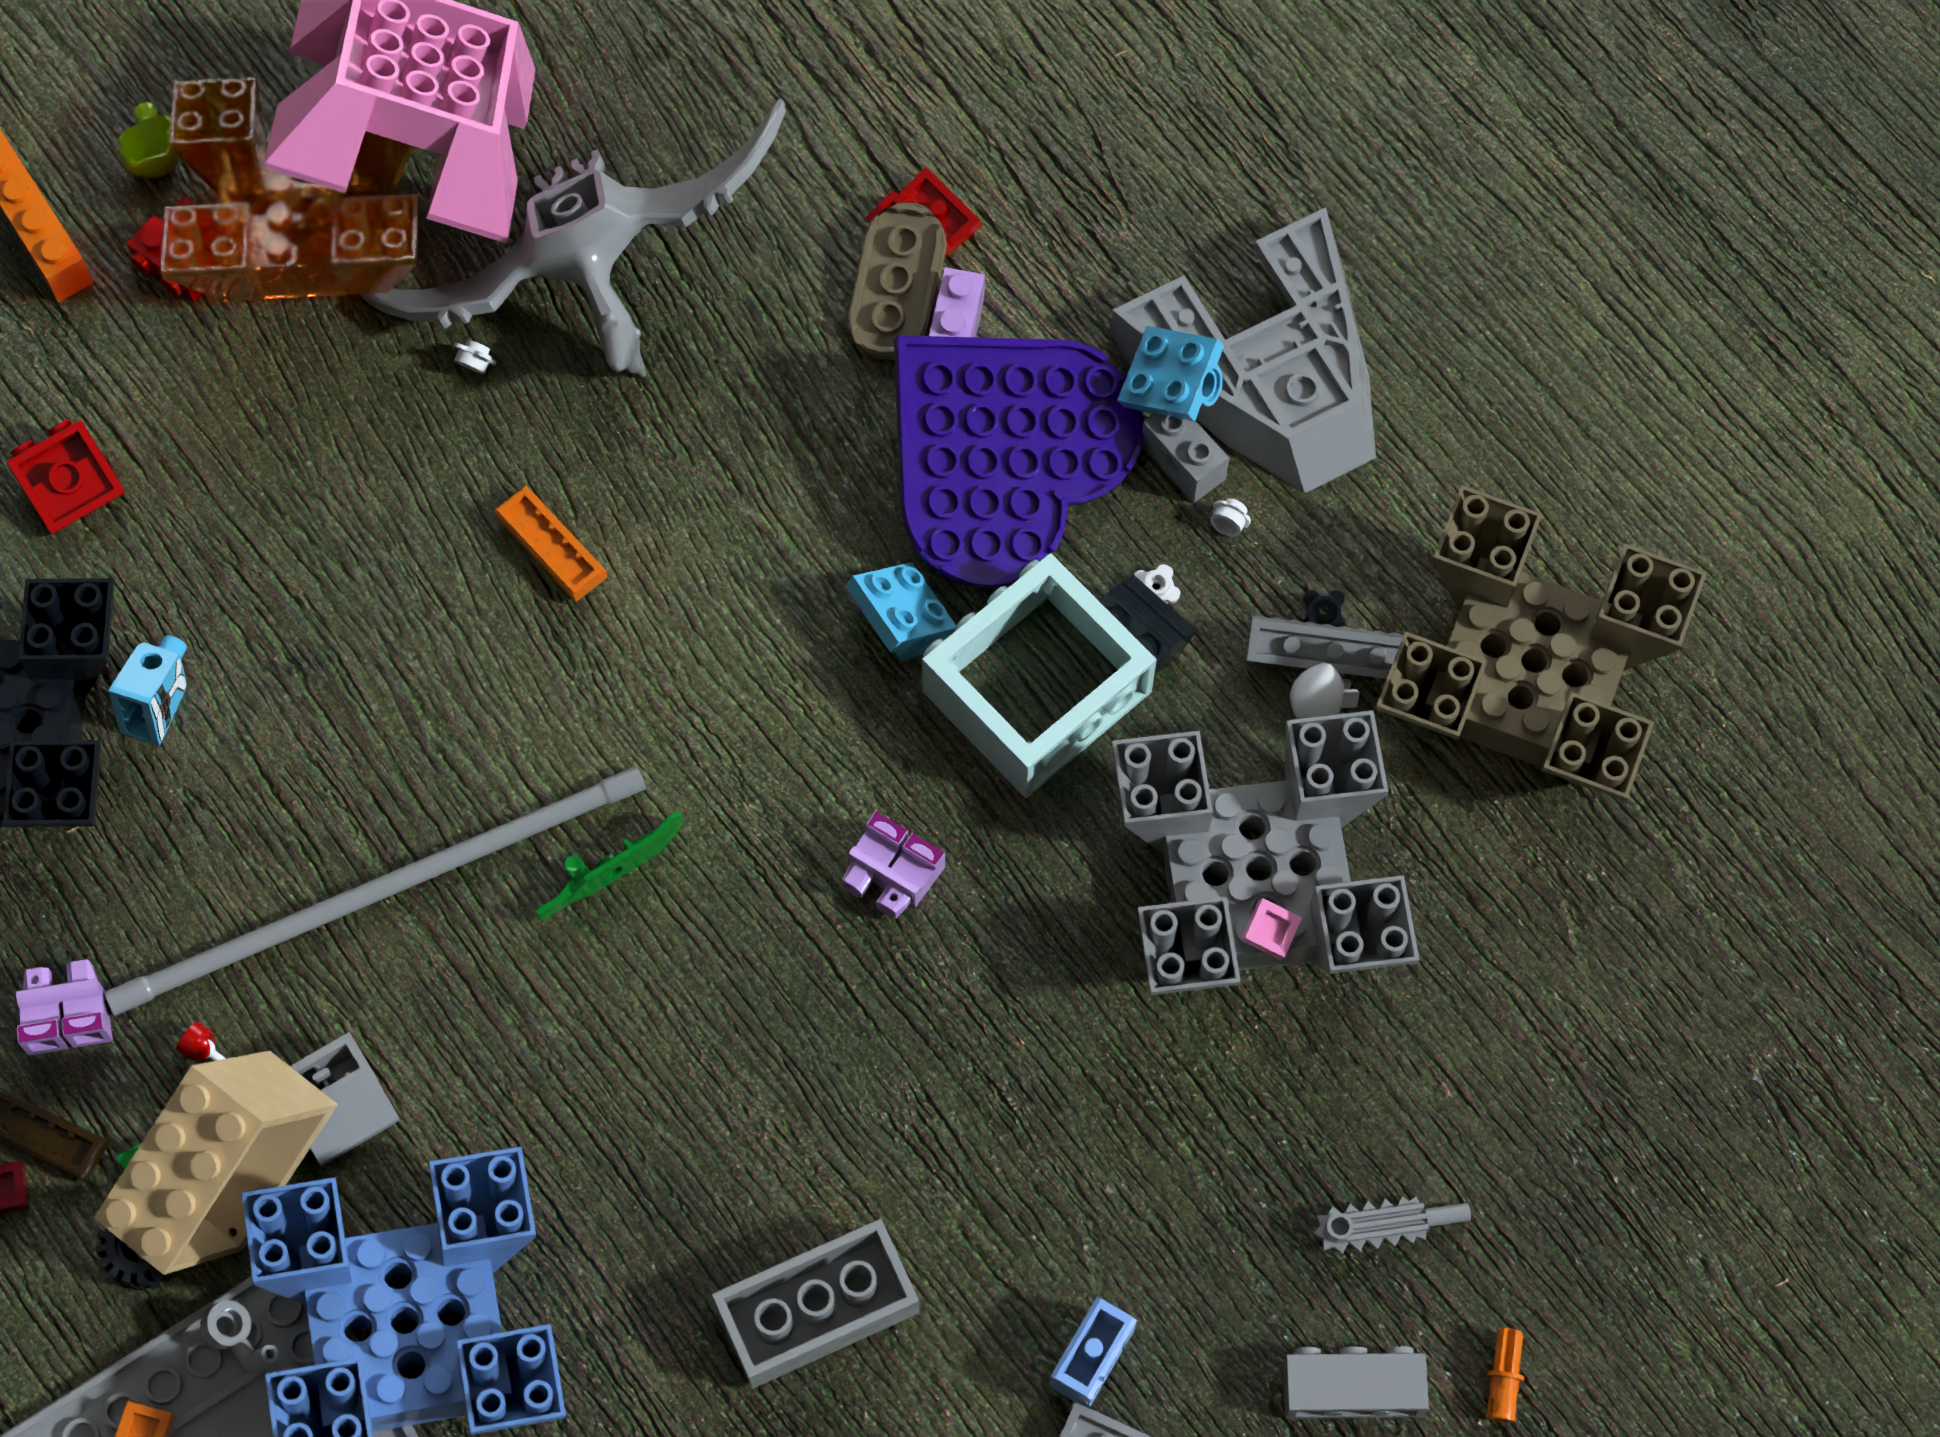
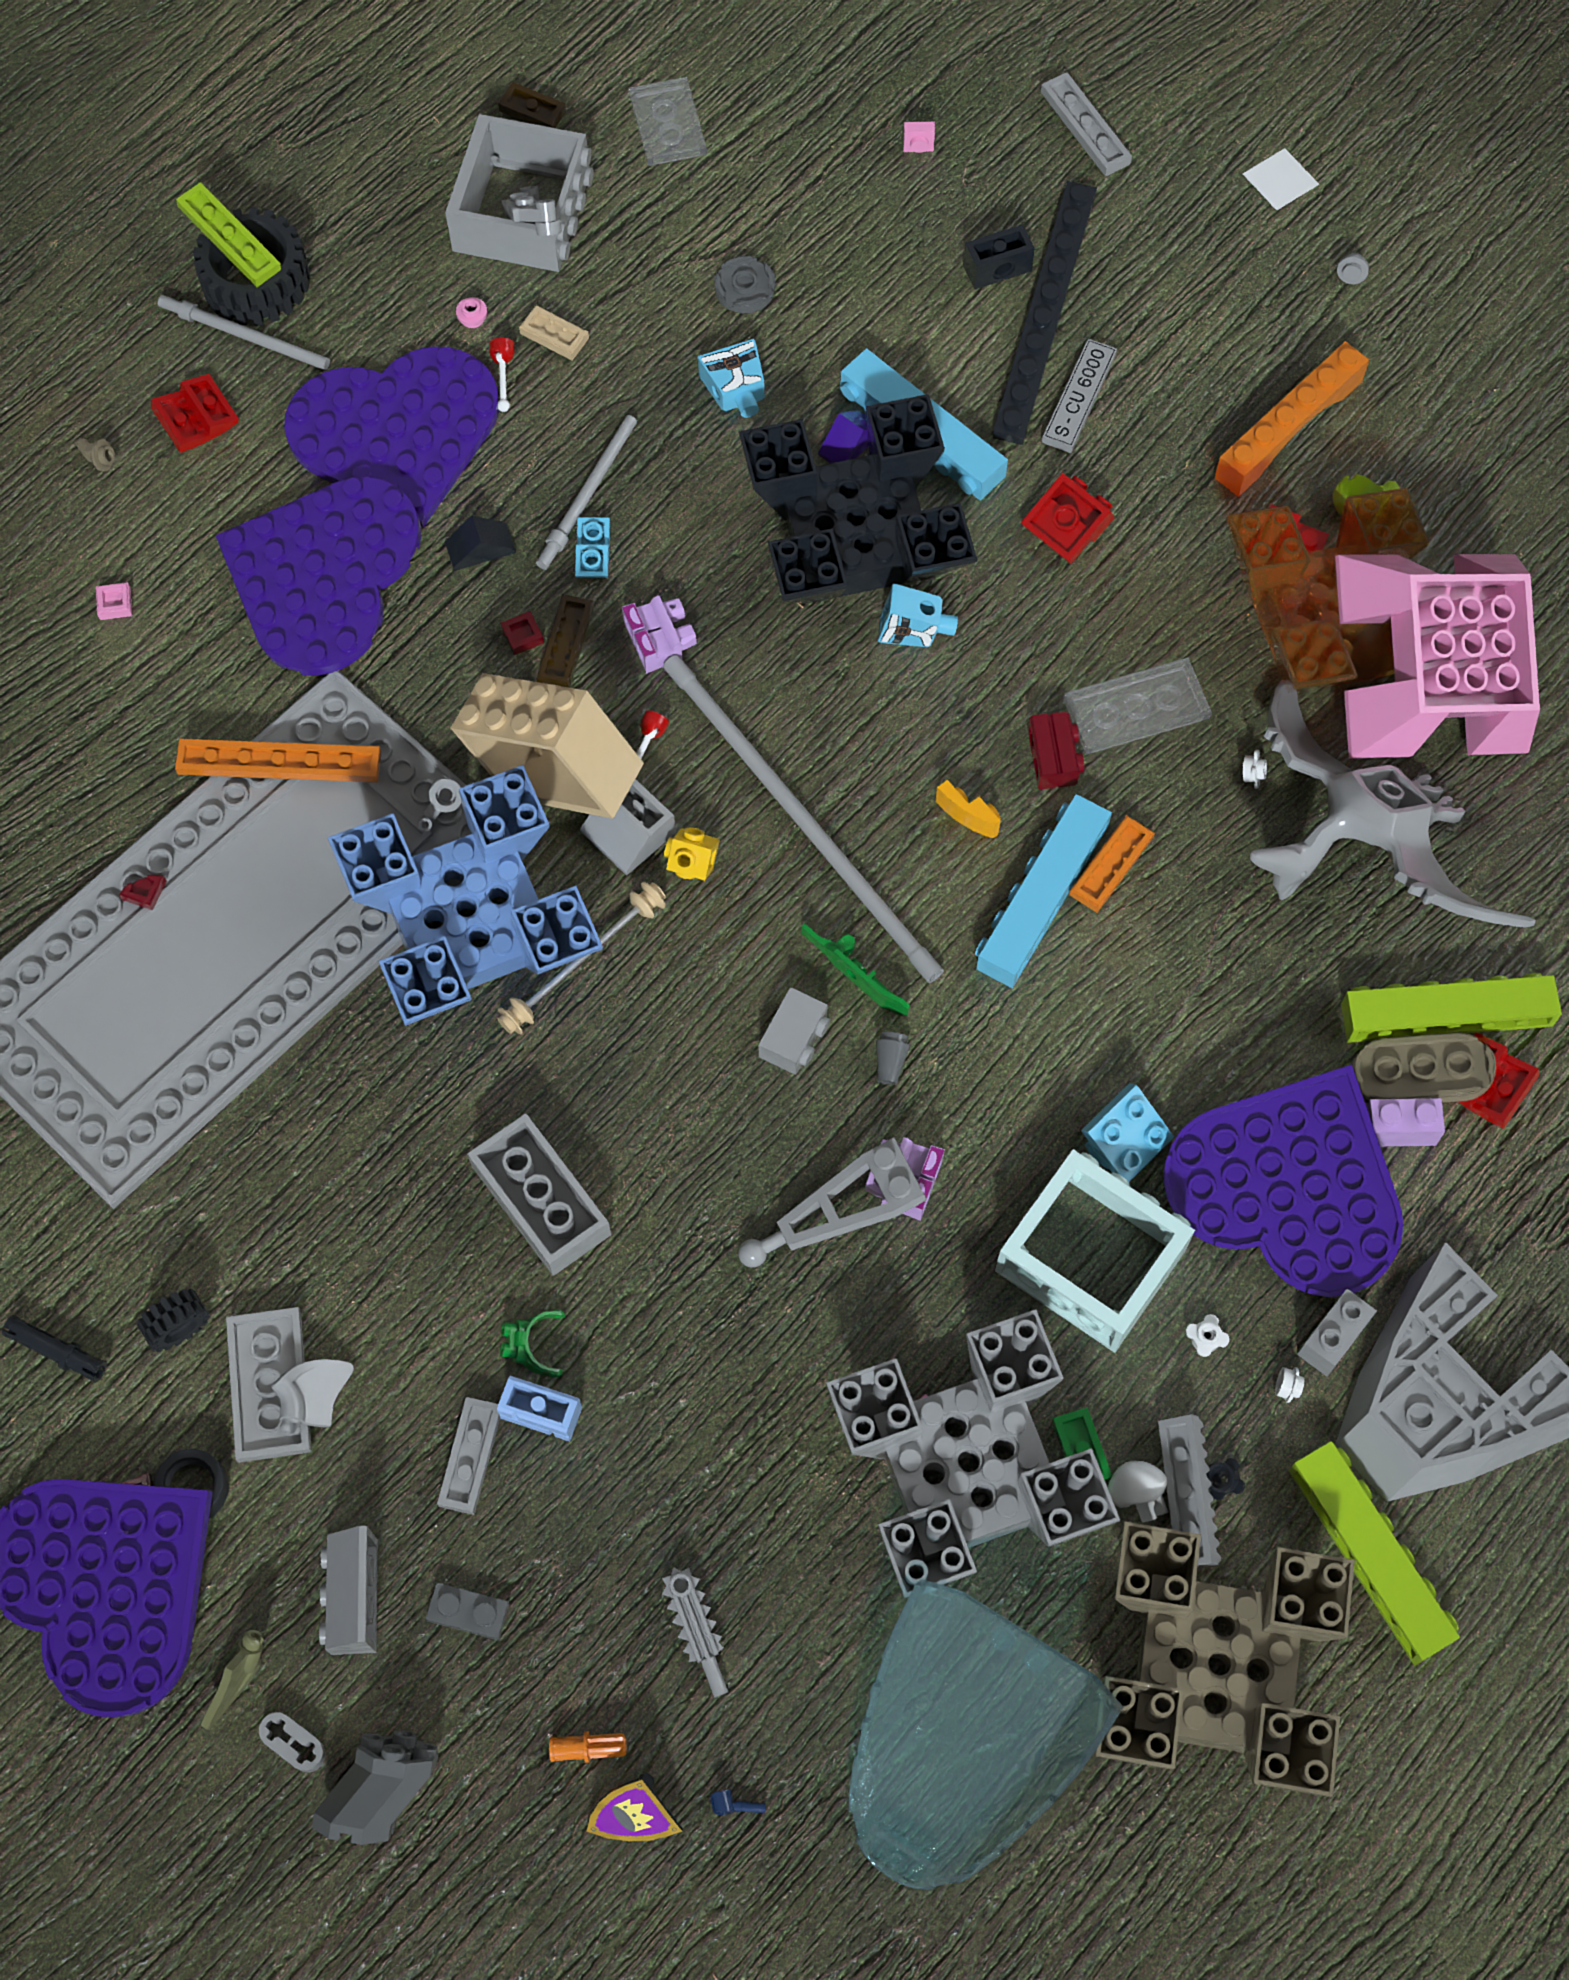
camera: 80 degrees right, 0 degrees up
black brick [1101,575,1196,674] -> none
medium azure plate [1117,326,1224,422] -> none
bright pink plate [1241,898,1302,960] -> none
light grey brick [1283,1346,1429,1419] -> none
none -> tan axle [497,882,666,1035]
none -> green helmet [500,1310,565,1378]
none -> shield [586,1773,683,1841]
none -> yellow brick [664,827,720,881]
none -> dark blue hand [710,1790,766,1816]
none -> light grey plate [738,1138,927,1268]
none -> light grey brick [758,987,831,1075]
none -> clear light blue windscreen [849,1579,1124,1890]
none -> dark grey cone [876,1032,910,1085]
none -> light orange slope [935,780,1001,838]
none -> medium azure brick [975,794,1112,989]
none -> dark red brick [1027,711,1084,790]
none -> green plate [1052,1407,1112,1482]
none -> clear tile [1063,657,1212,755]
none -> lime brick [1288,1441,1460,1666]
none -> lime brick [1341,973,1562,1043]

